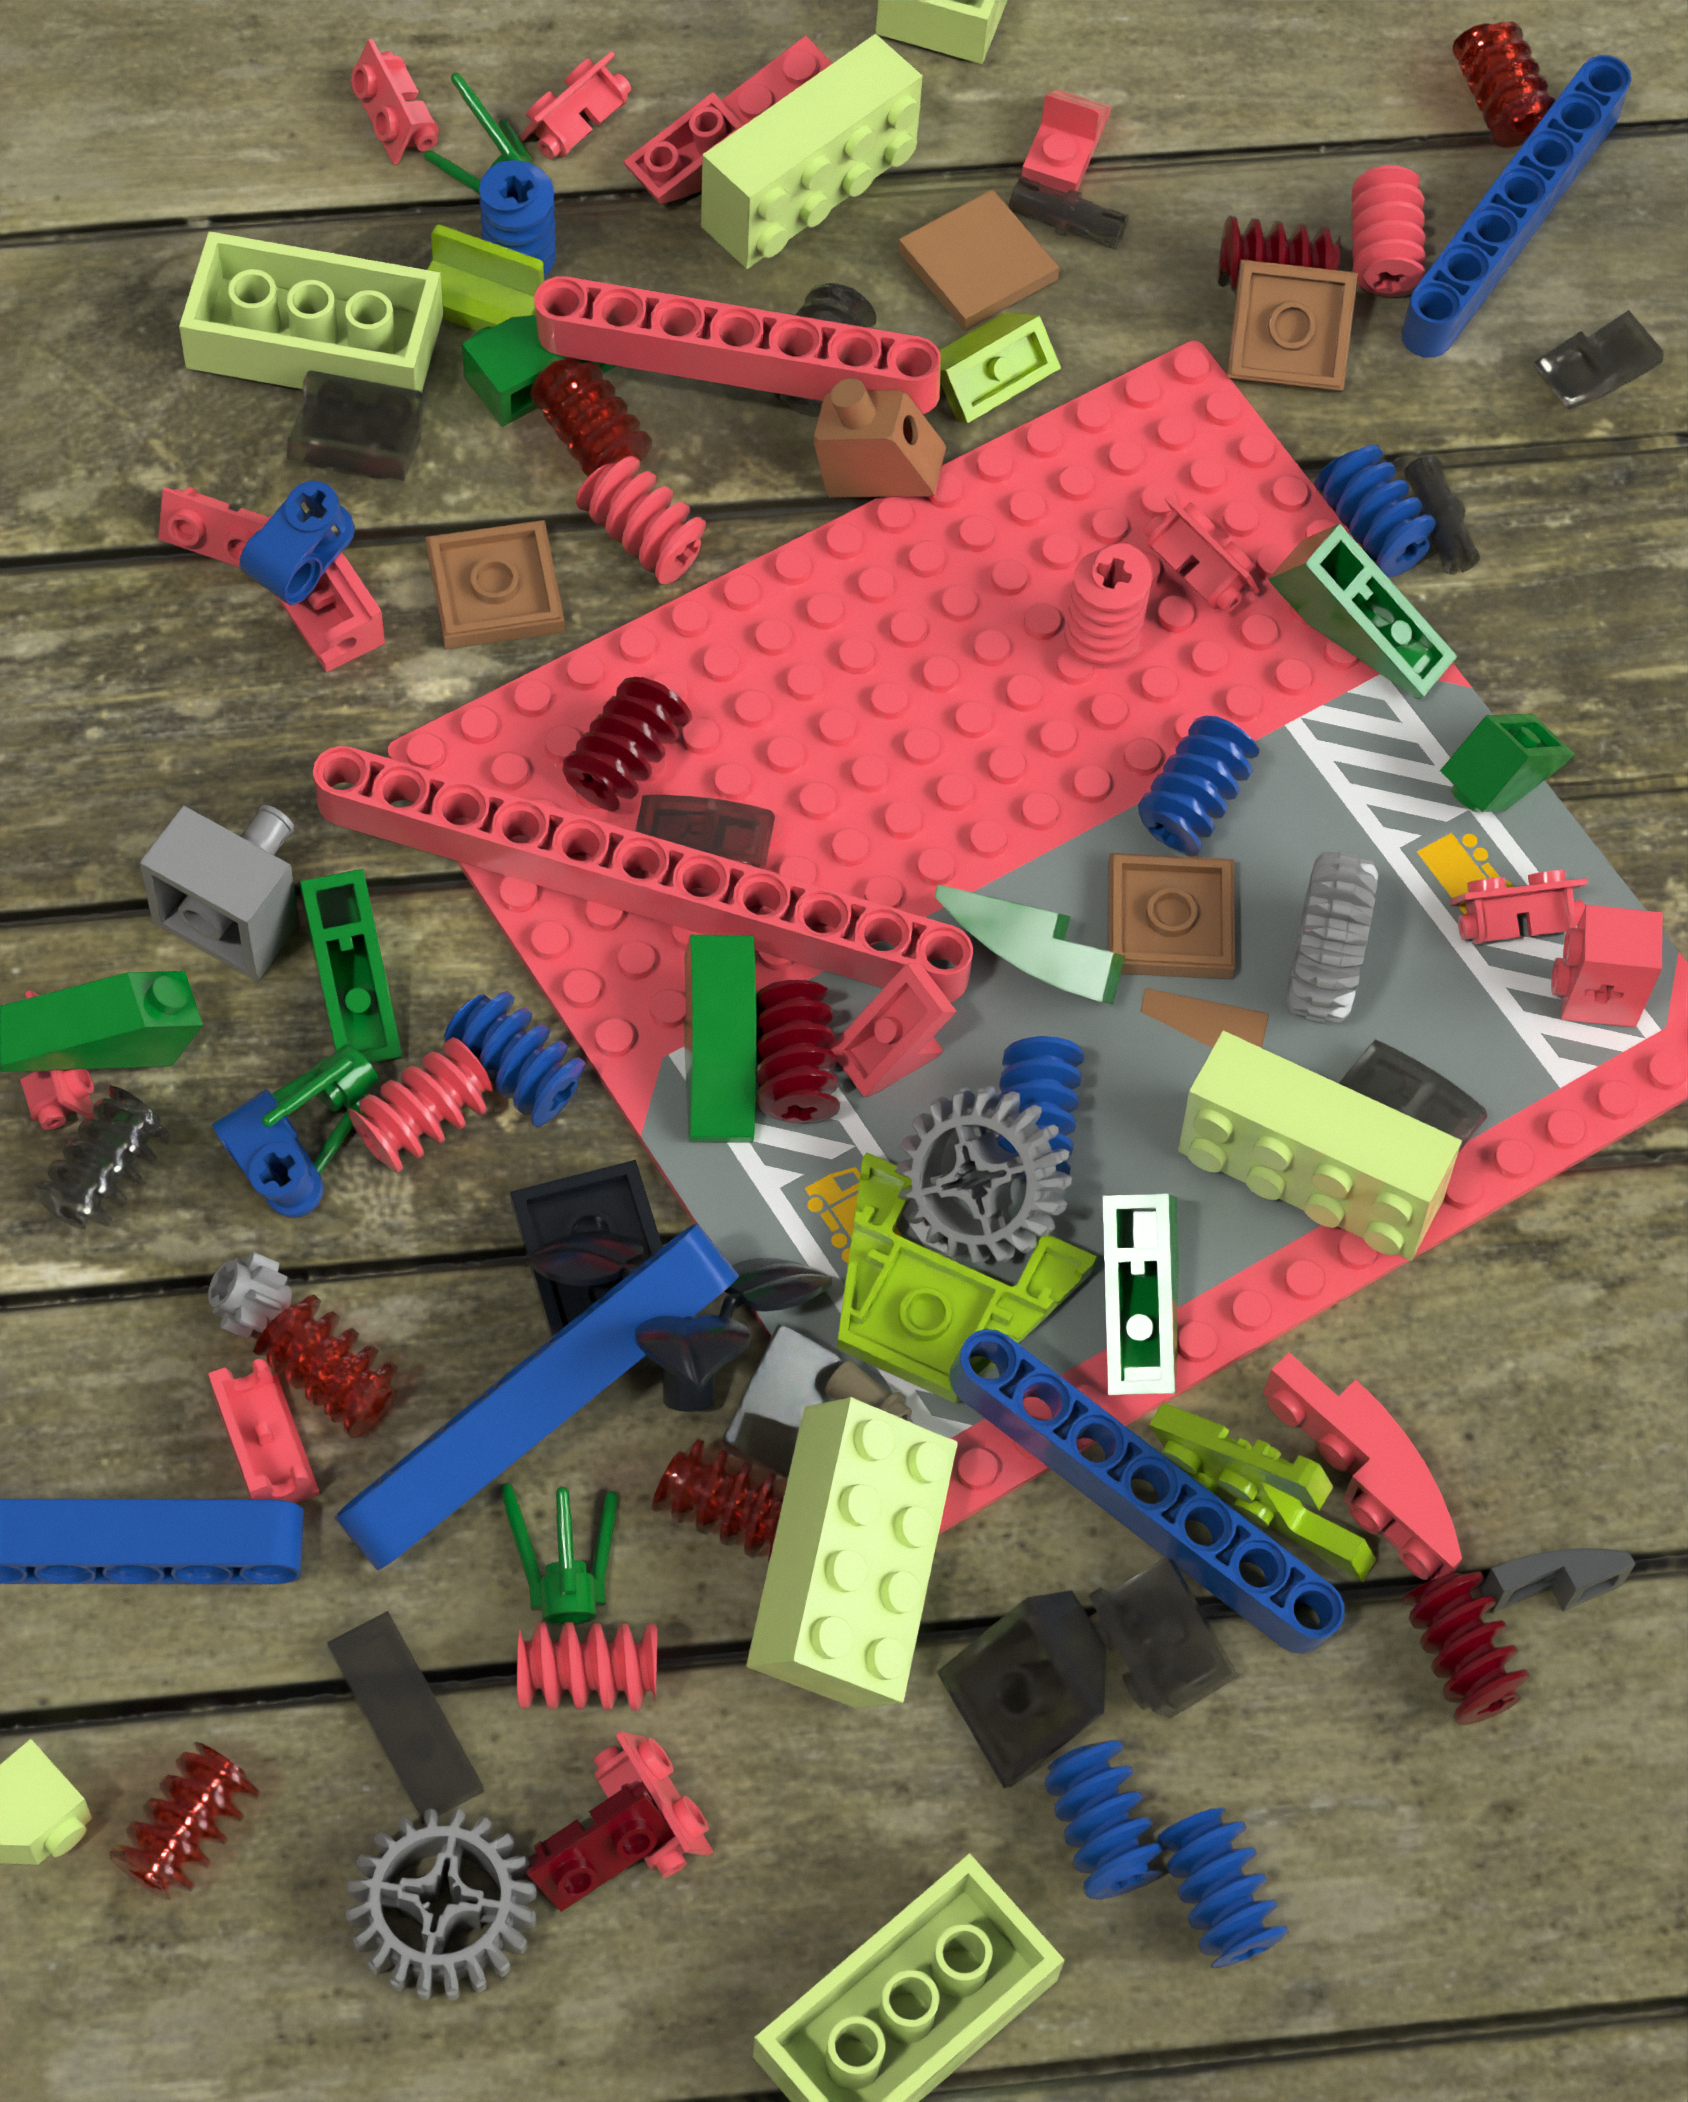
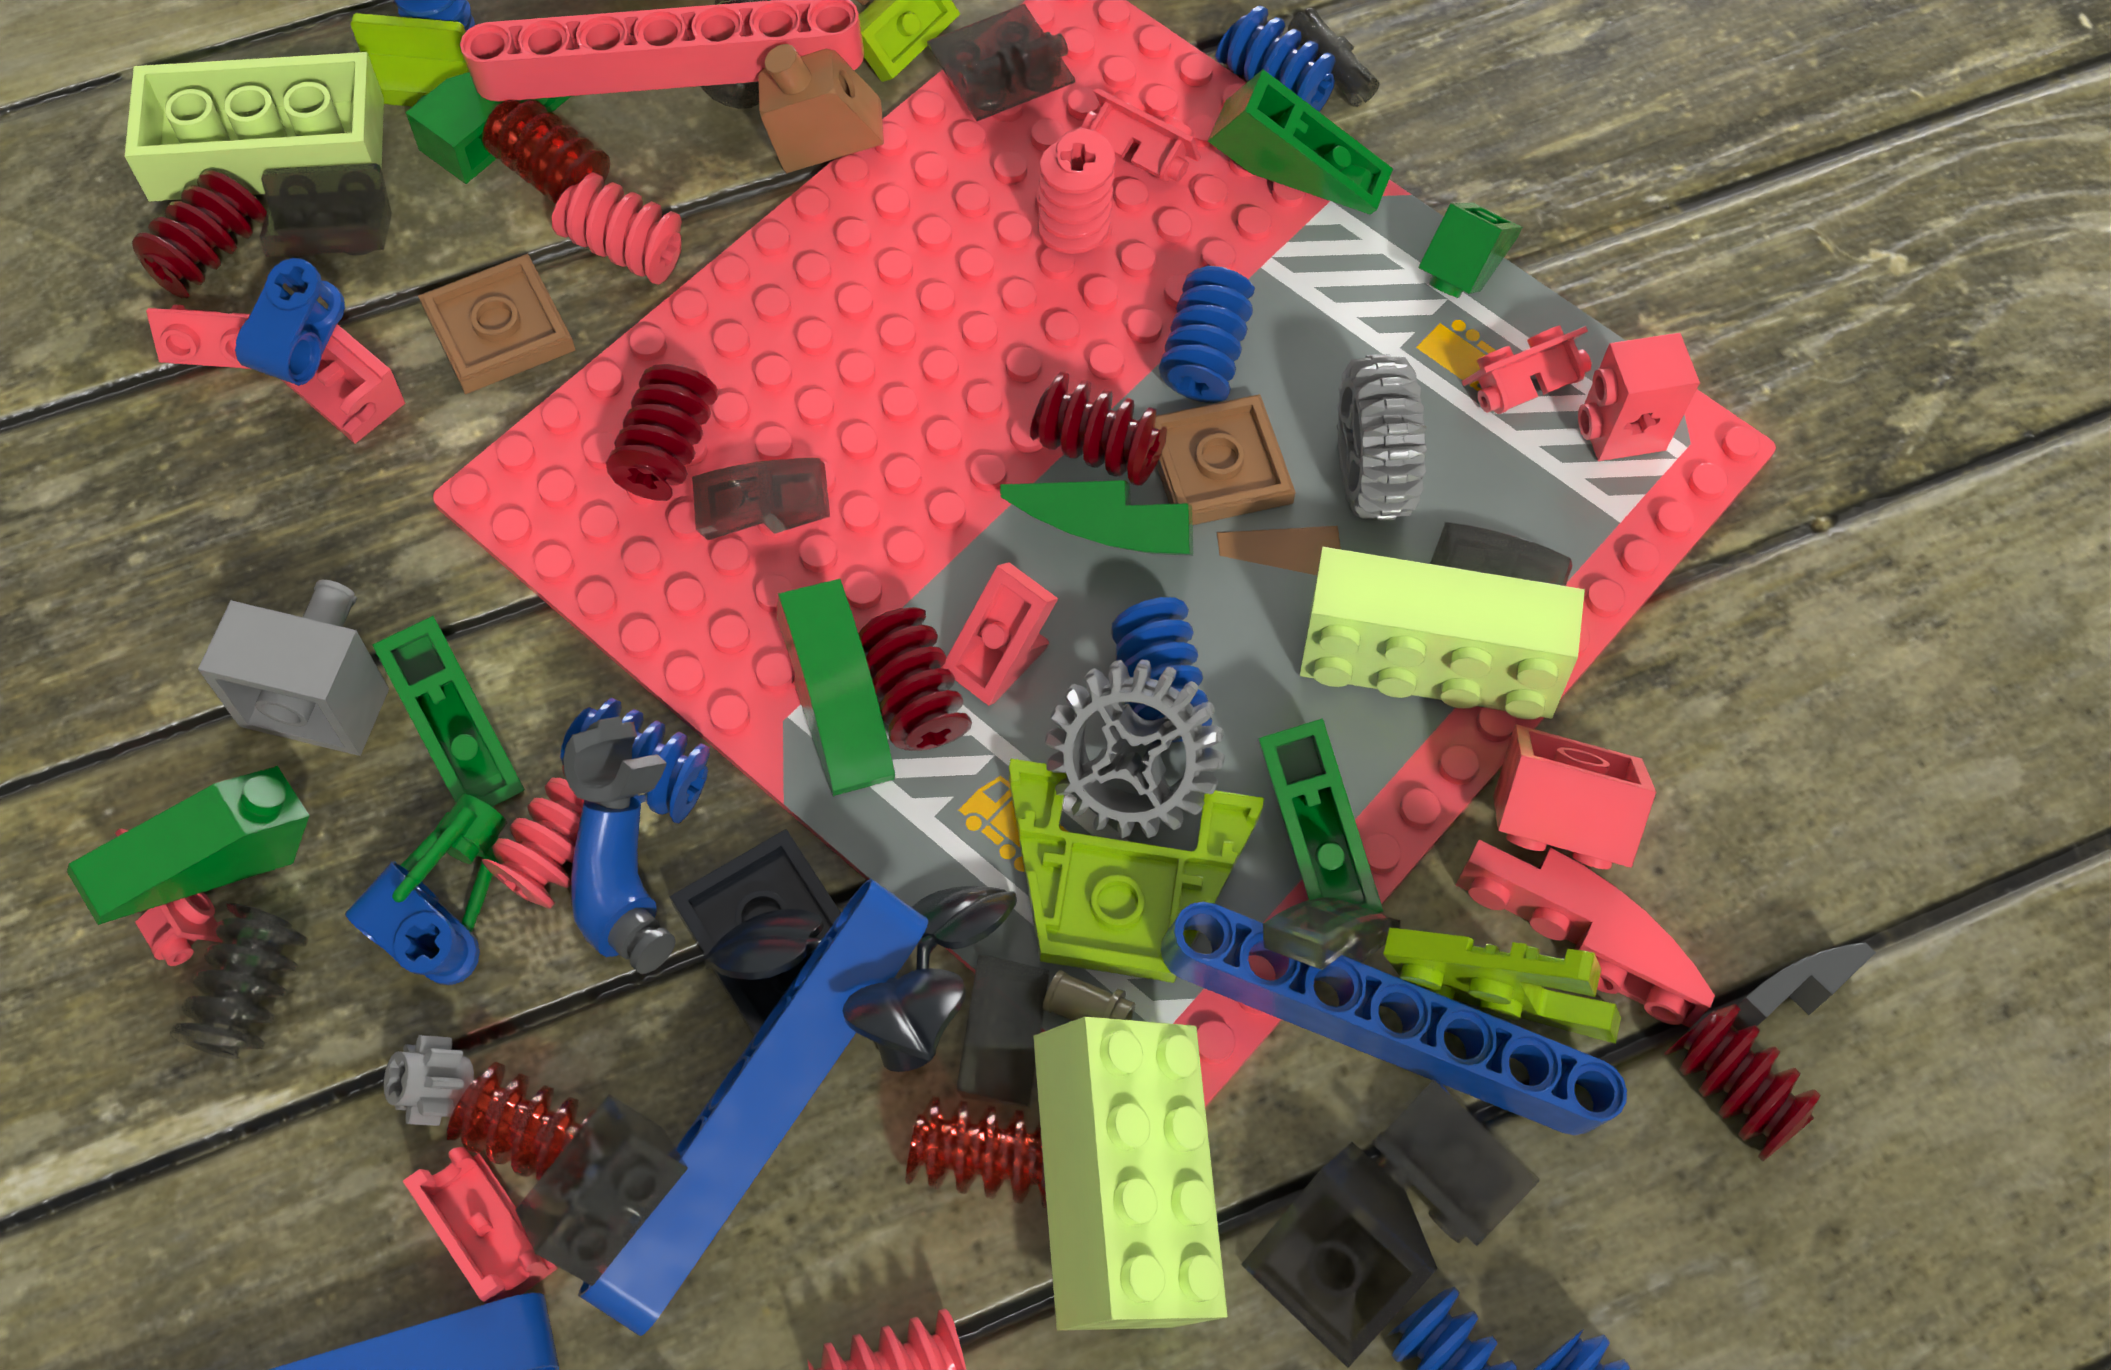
camera: 15 degrees left, 0 degrees up
coral beam [313,746,973,1002] -> none
green plant [500,1483,618,1626] -> none
none -> dark red piece [132,170,269,298]
none -> clear smoke brick [515,1094,688,1286]
none -> piece [563,717,676,974]
none -> clear smoke hinge [927,4,1075,121]
none -> dark red piece [1030,372,1167,486]
none -> clear smoke slope [1263,898,1401,970]
none -> coral brick [1493,724,1656,869]

